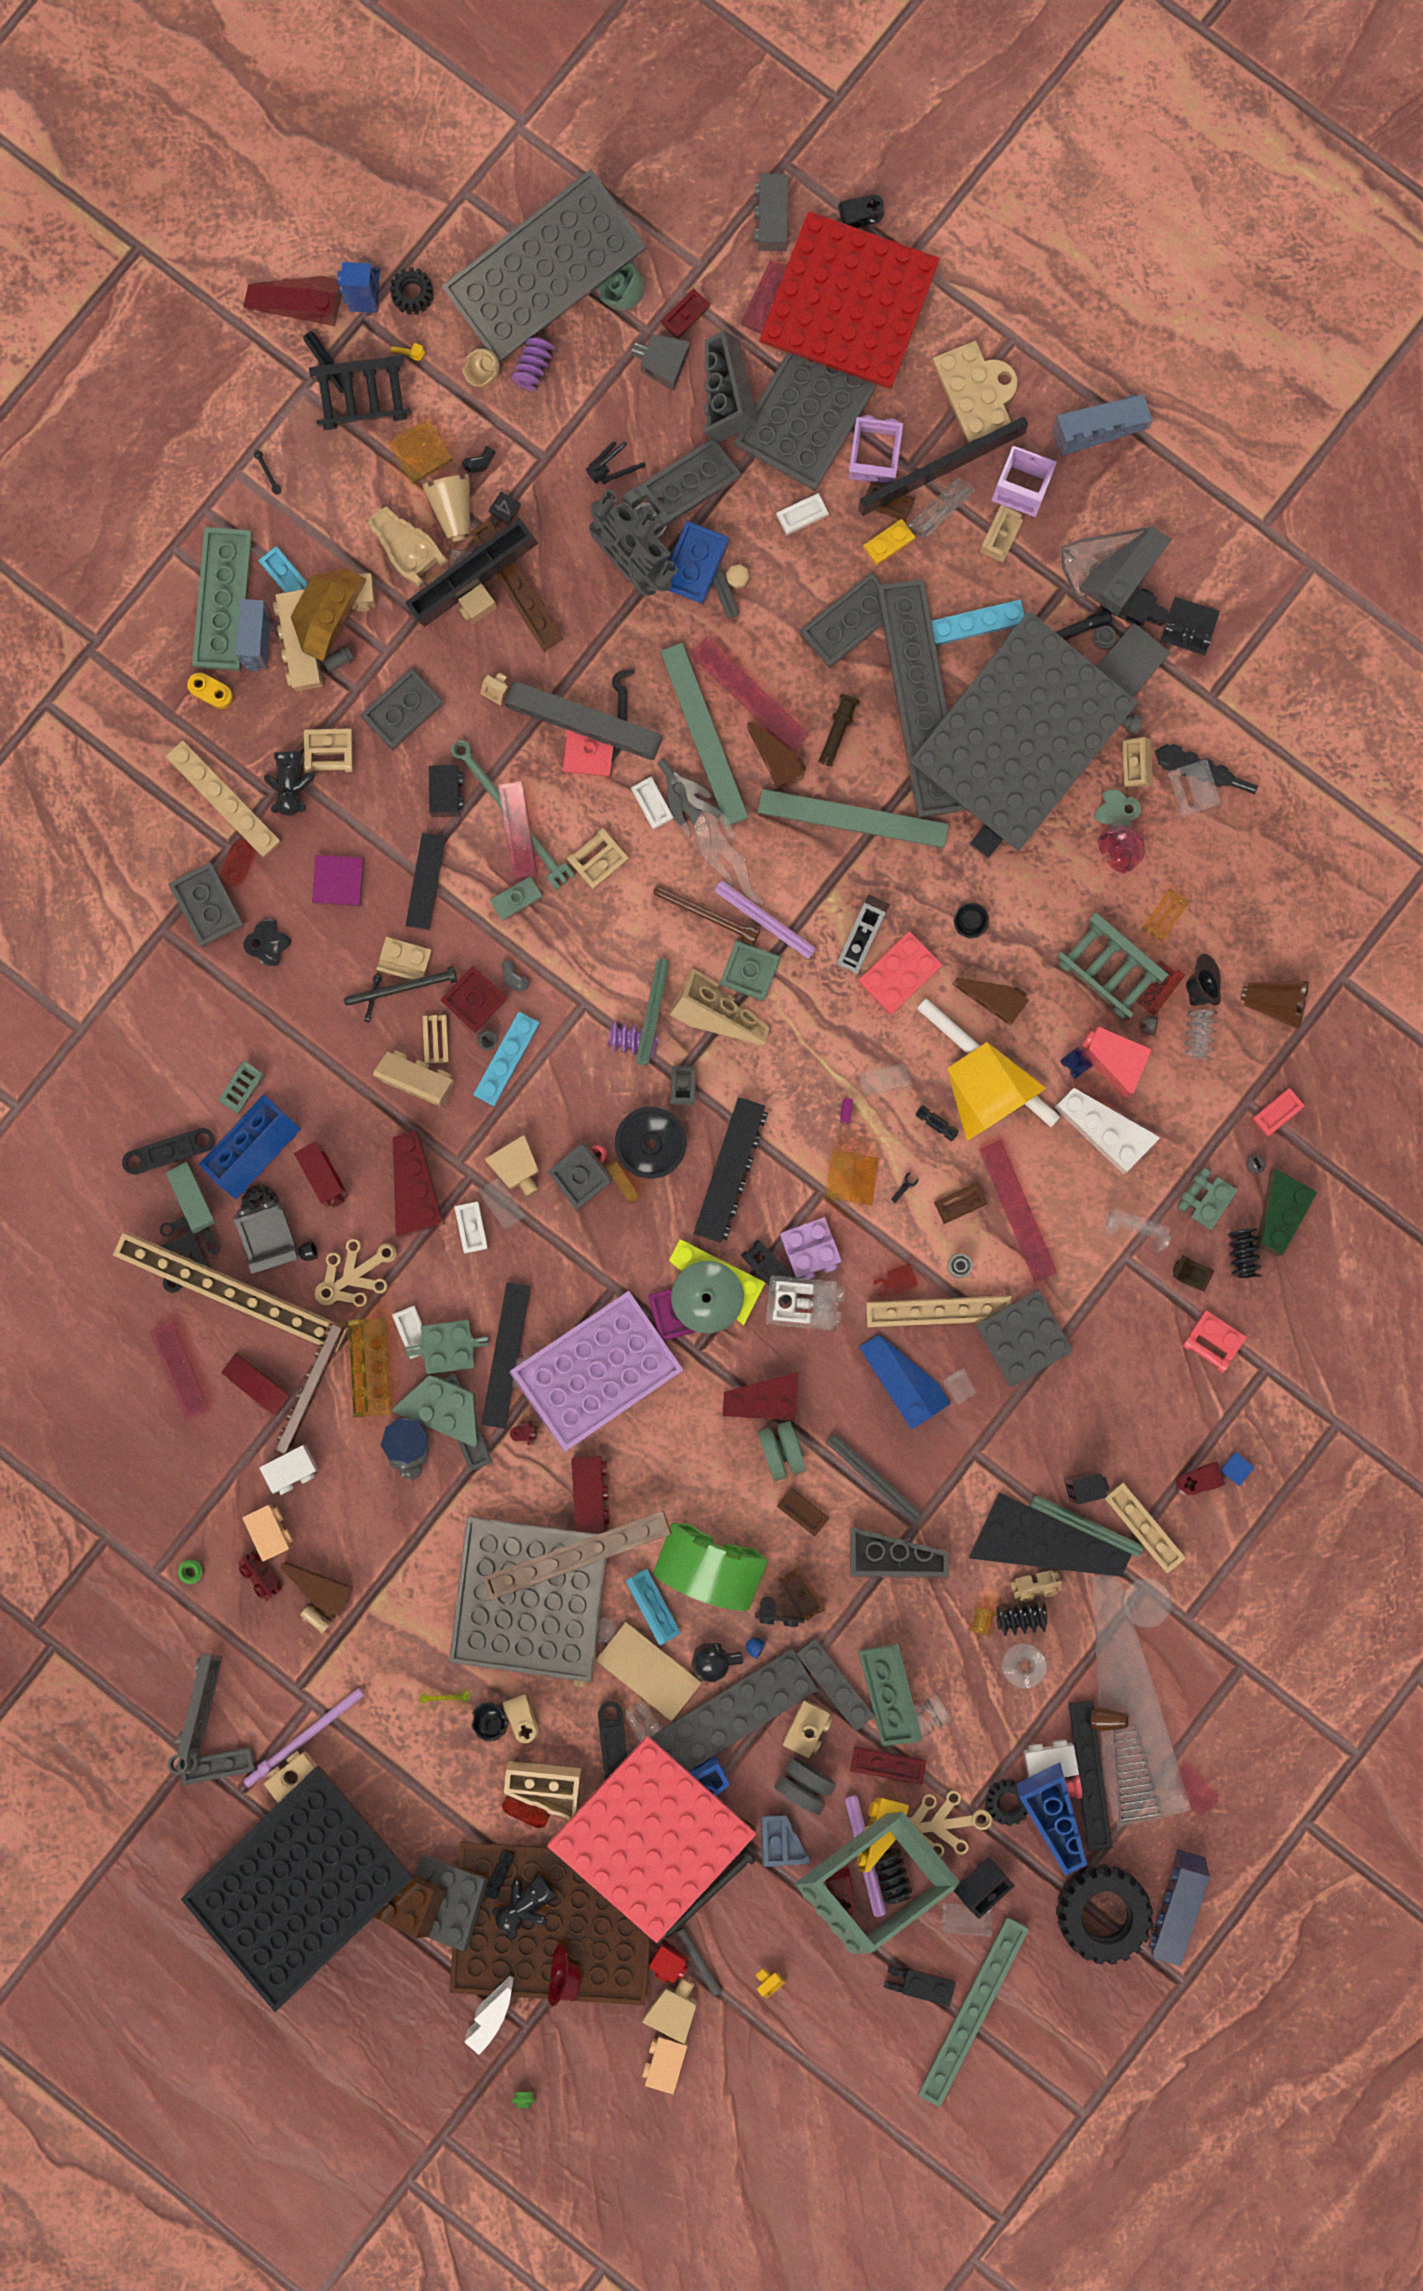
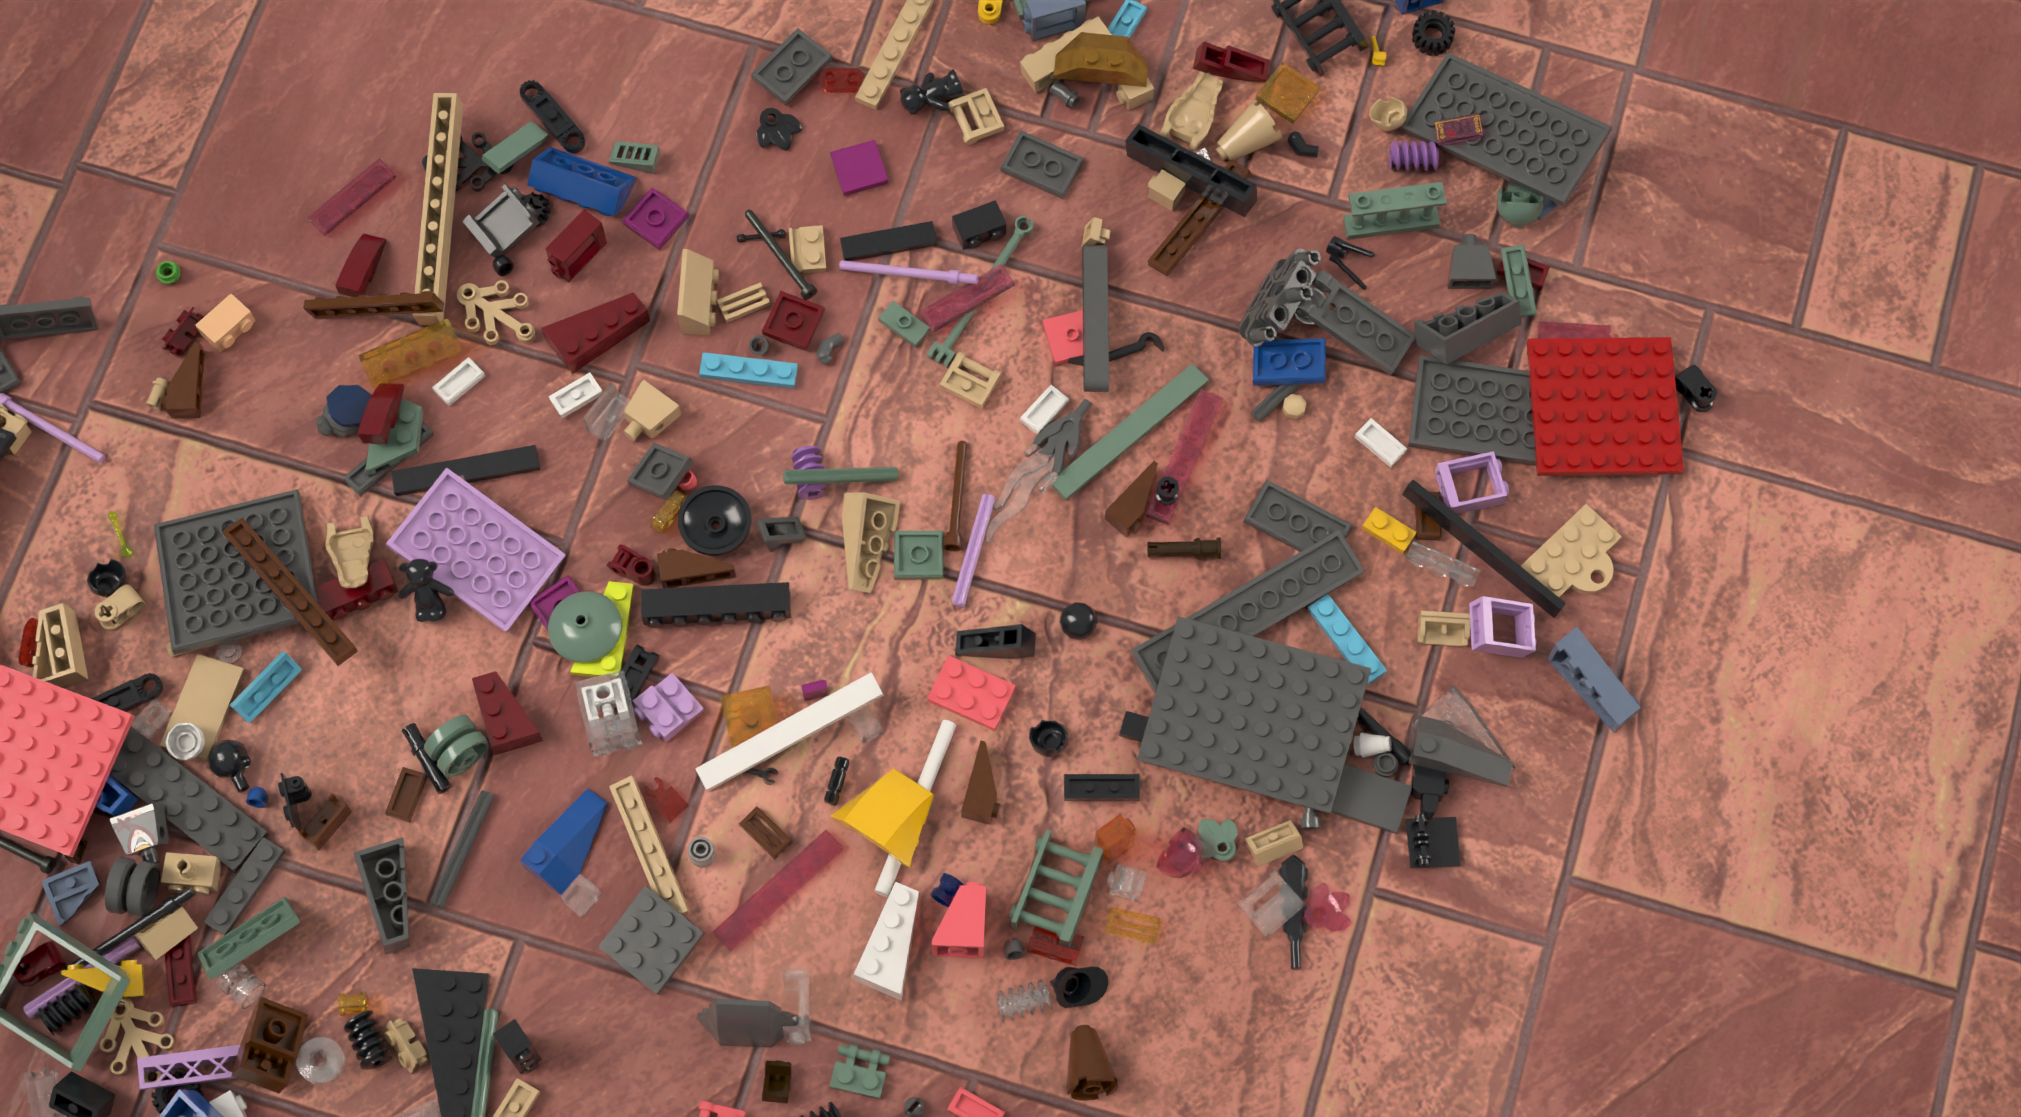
camera: 65 degrees right, 15 degrees down
white brick [260,1445,319,1495] -> none
sand green plate [406,1319,488,1374] -> none
black tile [488,492,521,525] -> none
dark red hinge [510,1420,537,1445] -> none
bright green panel [653,1523,768,1611] -> none
dark grey brick [754,174,788,251] -> none
sand green tile [758,789,949,849] -> none
none -> black bar [62,886,196,978]
none -> torso [109,803,169,863]
none -> tan hinge [134,905,198,960]
none -> lavender fence [137,1045,240,1090]
none -> white hair [165,723,205,760]
none -> reddish brown slope [231,996,308,1094]
none -> tan animal [325,515,374,589]
none -> dark red slope [357,383,405,445]
none -> black piece [398,559,454,622]
none -> black pin [401,723,452,794]
none -> dark red piece [606,544,656,586]
none -> magenta tile [622,187,689,250]
none -> reddish brown slope [657,548,736,588]
none -> white tile [695,672,884,792]
none -> dark grey wedge [697,999,800,1048]
none -> lavender bar [839,260,979,285]
none -> black hair [1060,602,1098,640]
none -> black plate [1064,774,1140,801]
none -> clear orange brick [1094,814,1136,864]
none -> clear brick [1106,864,1146,902]
none -> black bush [1156,477,1179,506]
none -> dark red slope [1193,41,1270,82]
none -> clear pink plate [1305,883,1352,931]
none -> sand green fence [1343,182,1447,240]
none -> white cone [1354,733,1392,758]
none -> clear pink tile [1434,113,1484,146]
none -> sand green tile [1500,244,1537,318]

